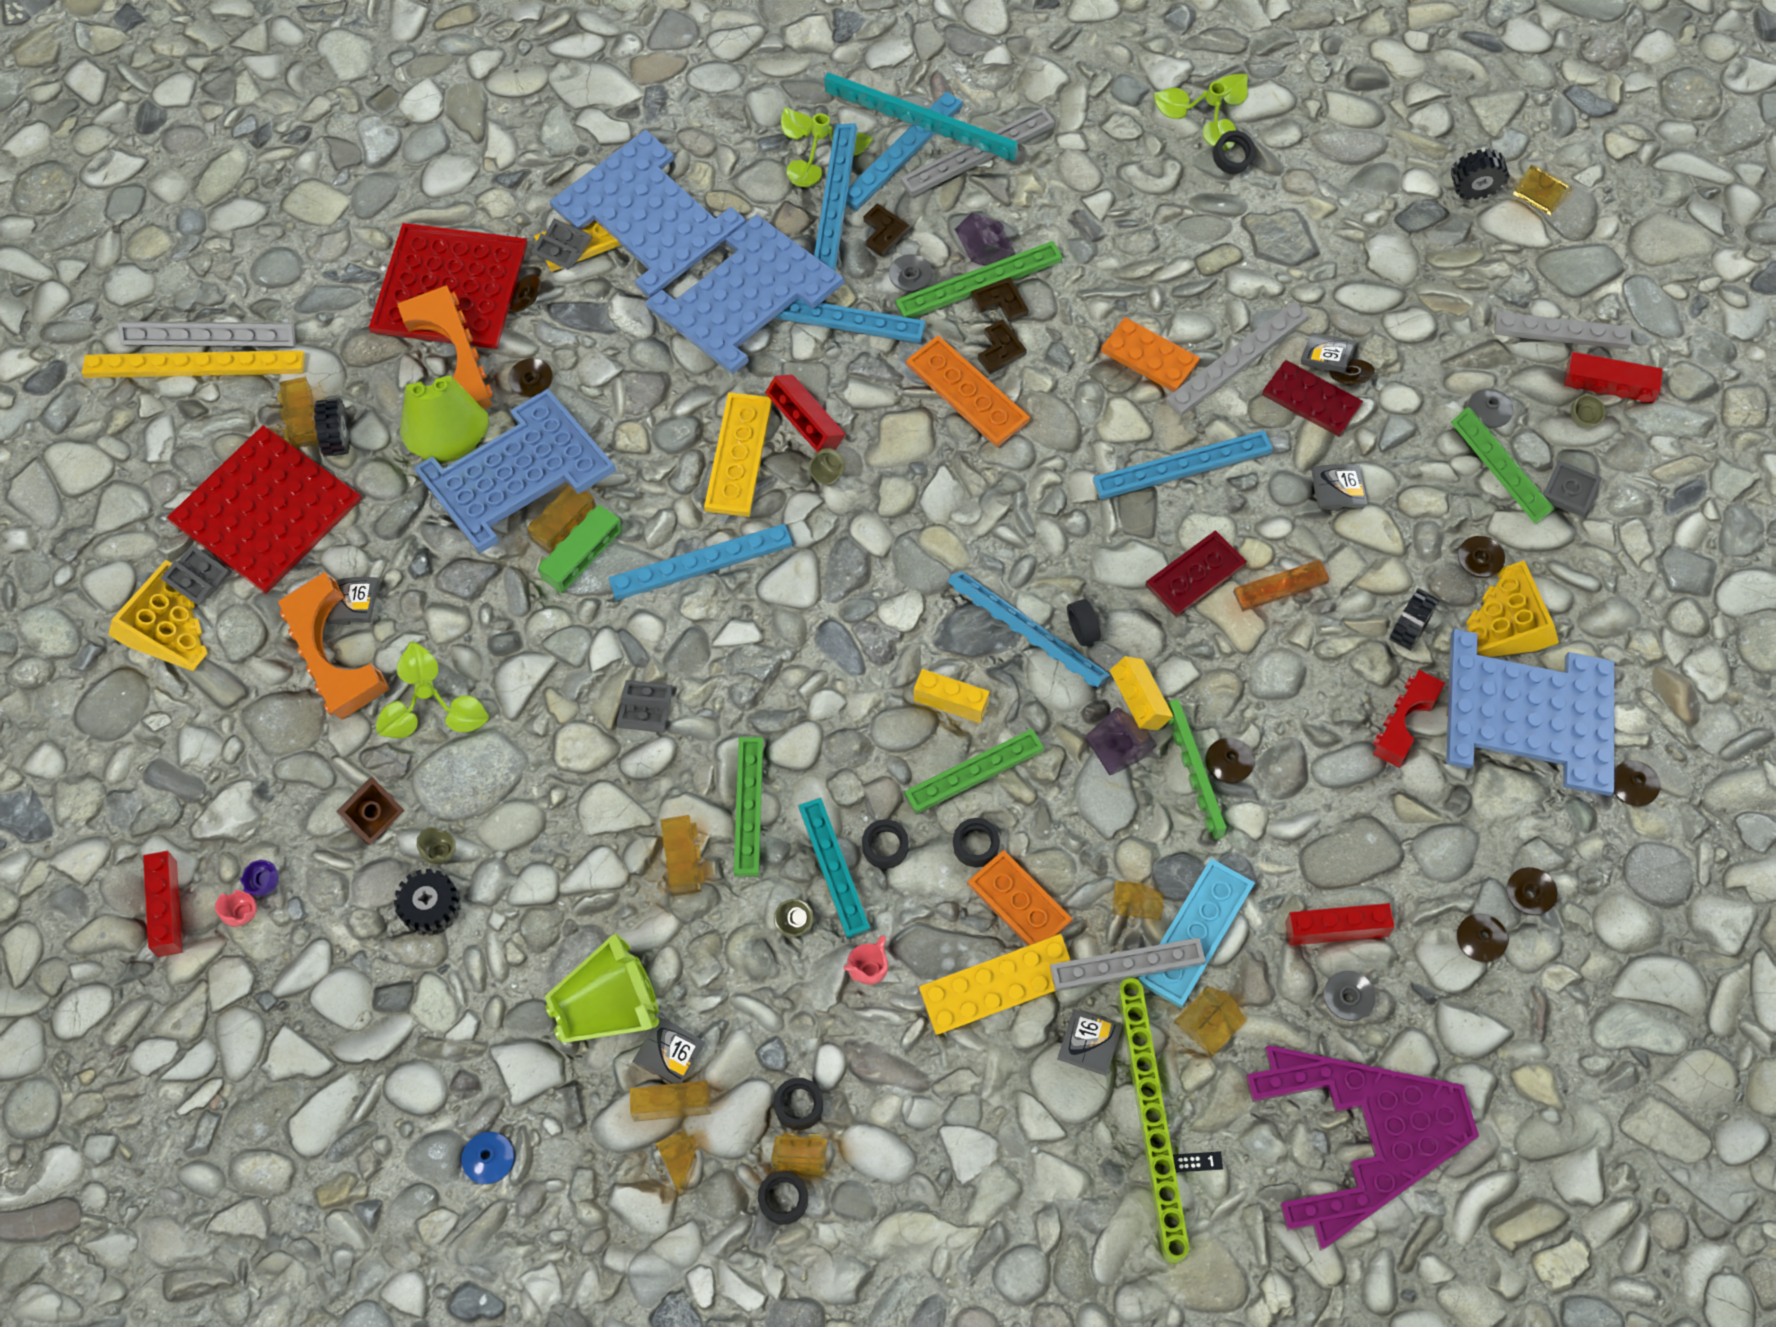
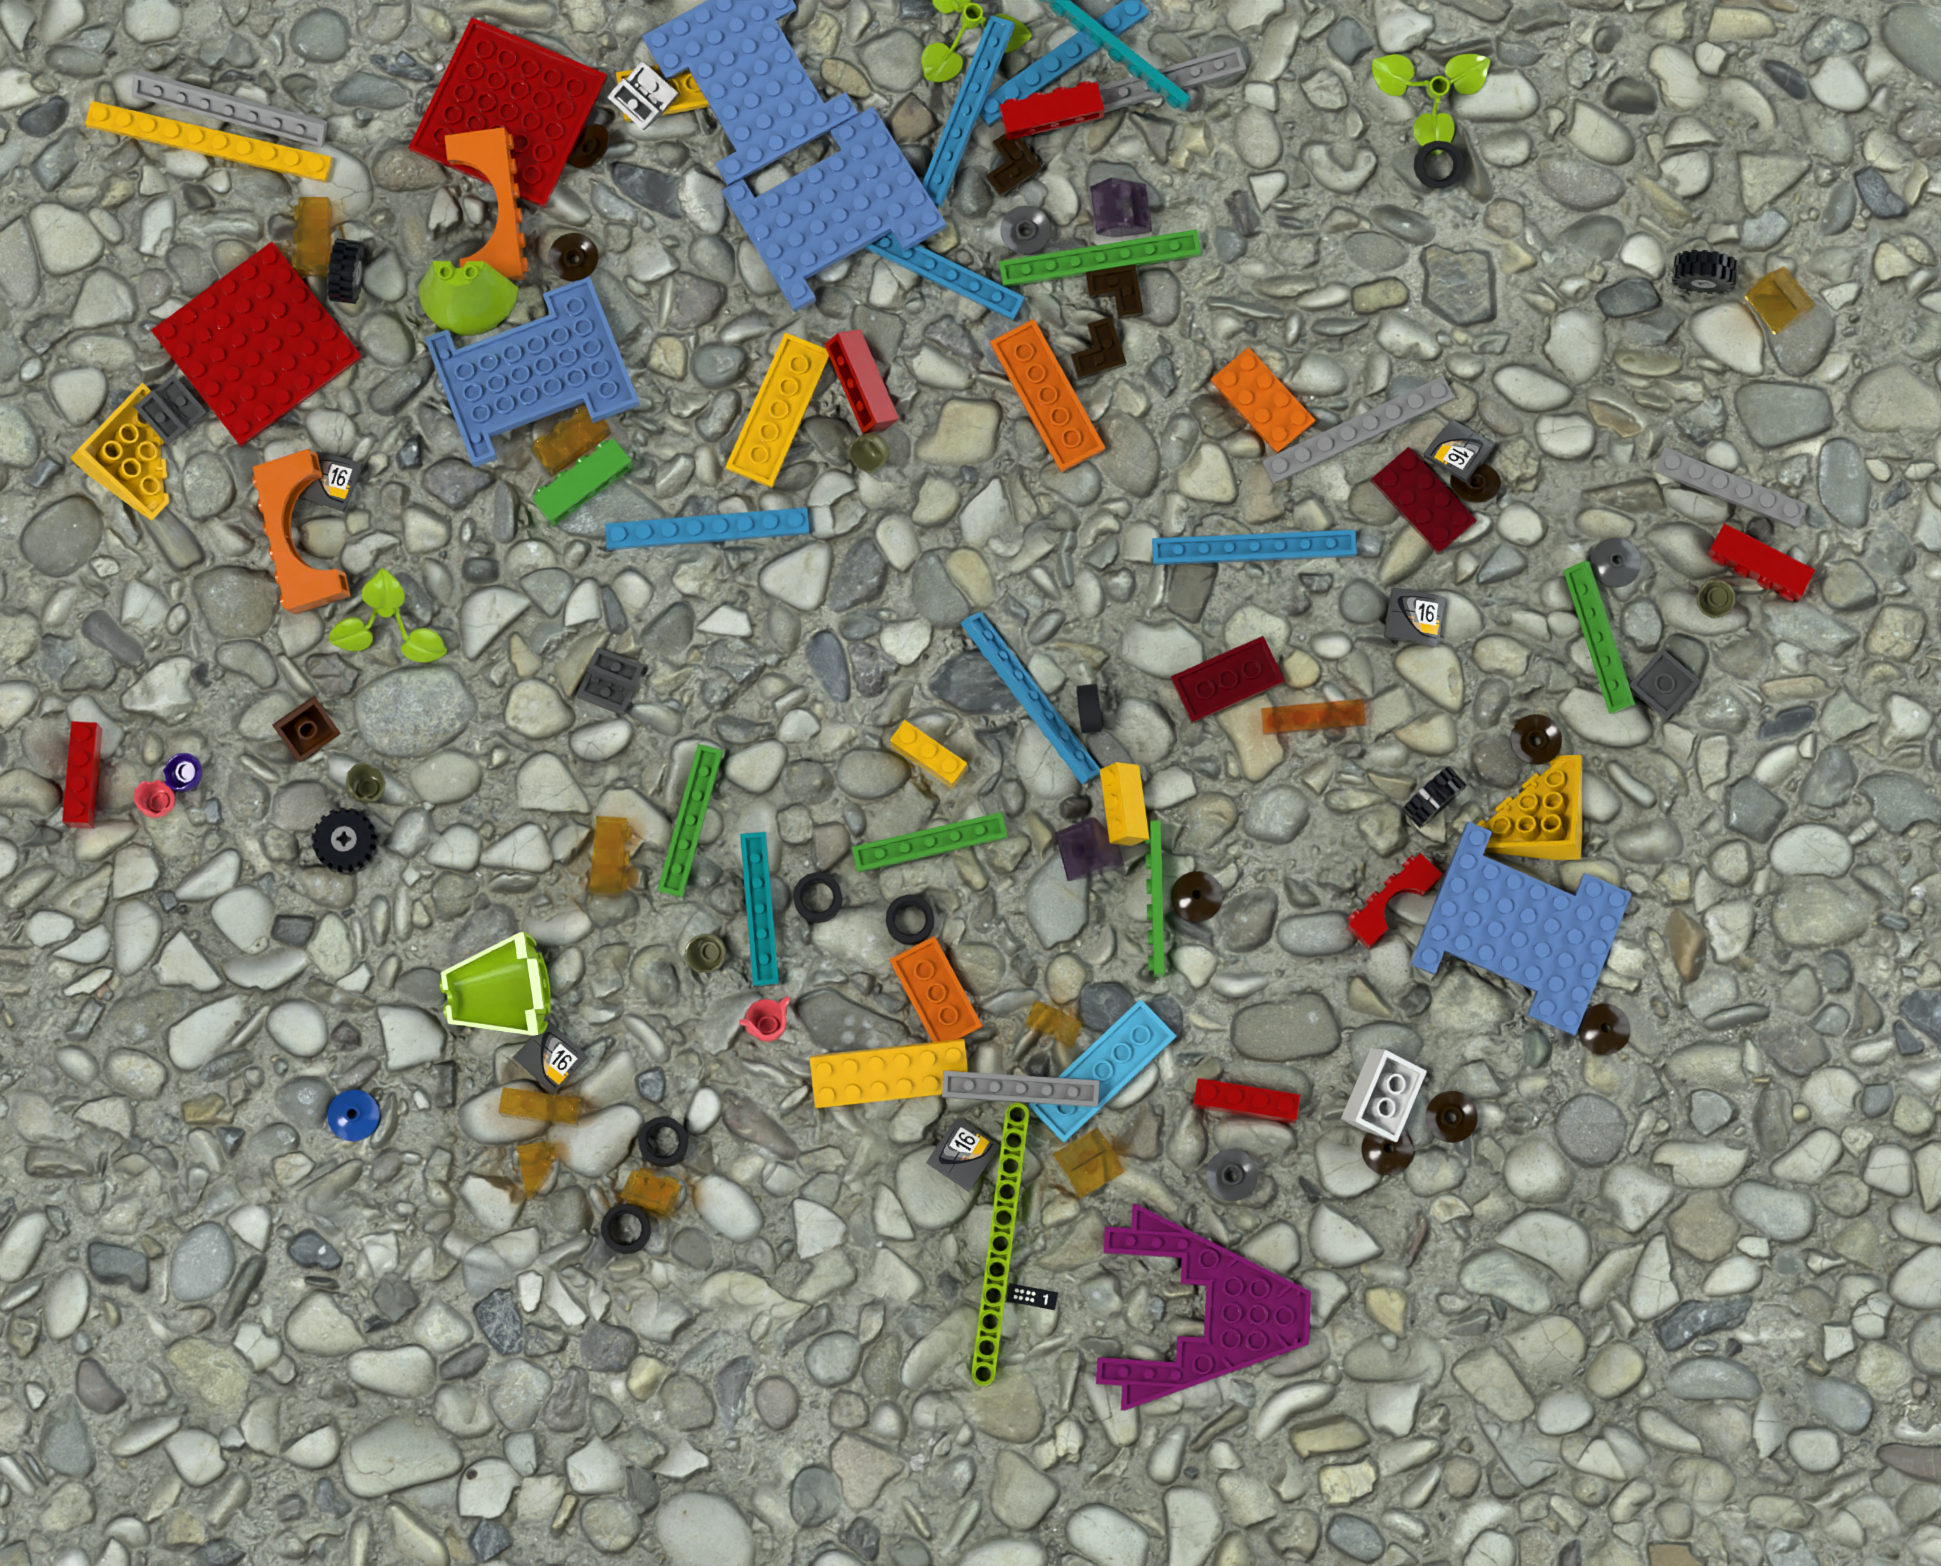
camera: 15 degrees right, 15 degrees up
none -> red brick [1000,81,1104,140]
none -> white slope [1341,1048,1427,1142]

